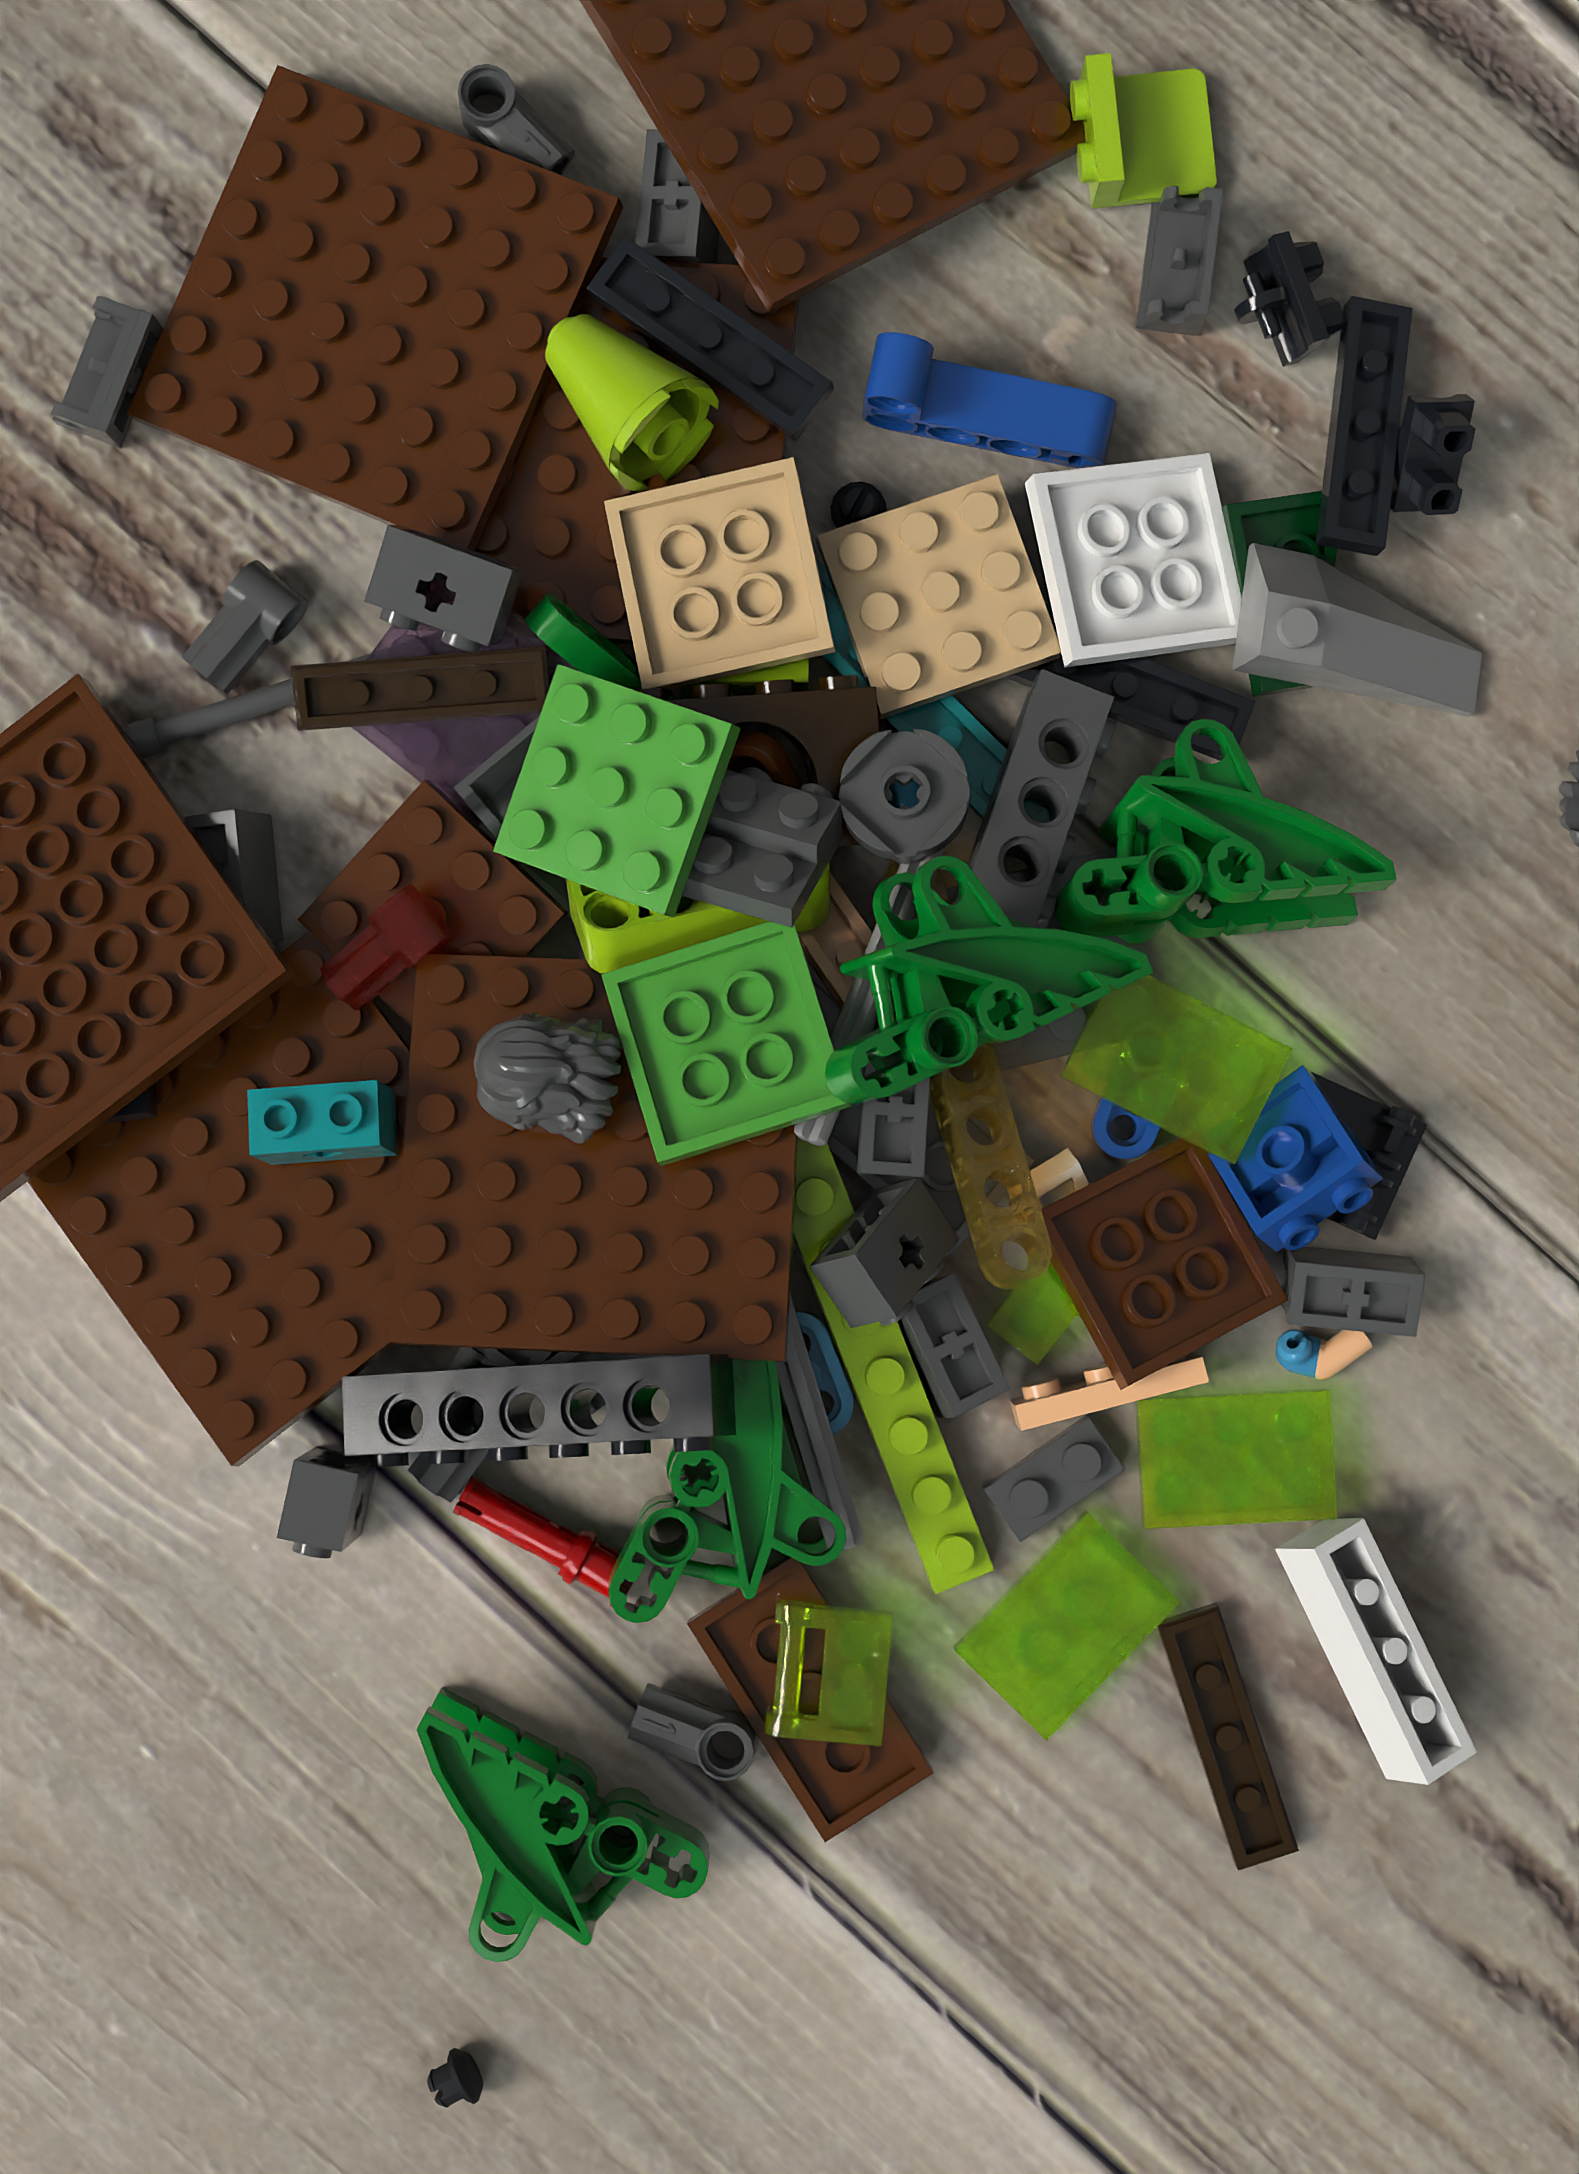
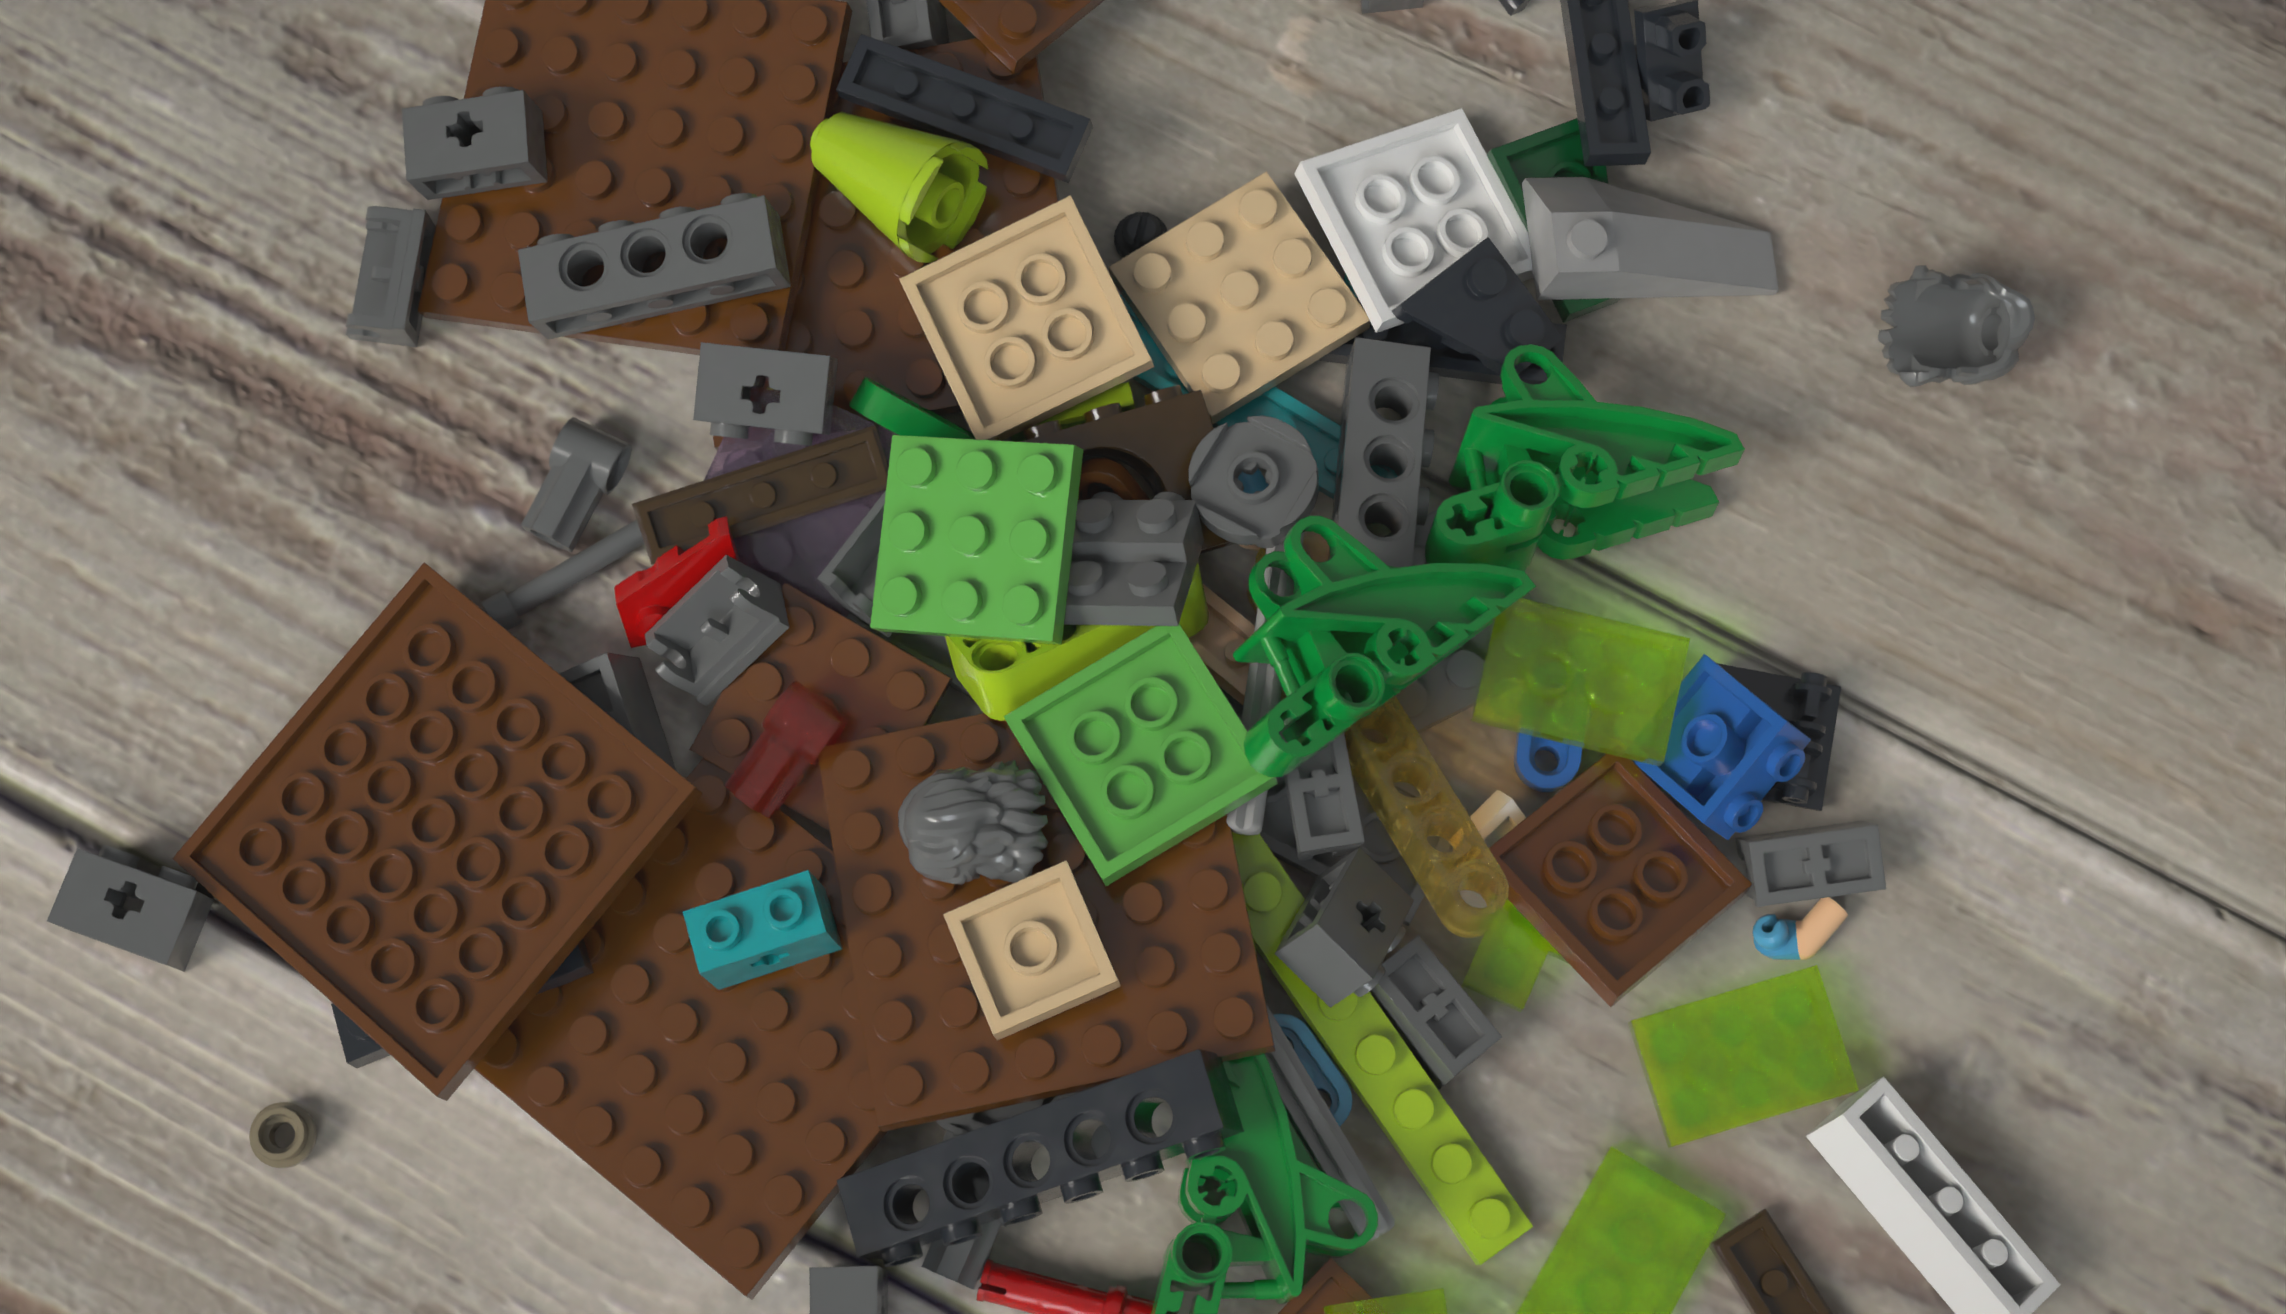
camera: 15 degrees left, 10 degrees down
blue beam [862,332,1117,469] -> none
dark grey plate [983,1415,1125,1542] -> none
light nougat plate [1010,1352,1209,1431] -> none
none -> dark grey brick [402,87,548,200]
none -> dark grey brick [518,193,791,340]
none -> red wing [614,516,740,648]
none -> dark grey hinge [645,555,789,706]
none -> tan plate [943,860,1121,1041]
none -> black wing [1392,237,1564,375]

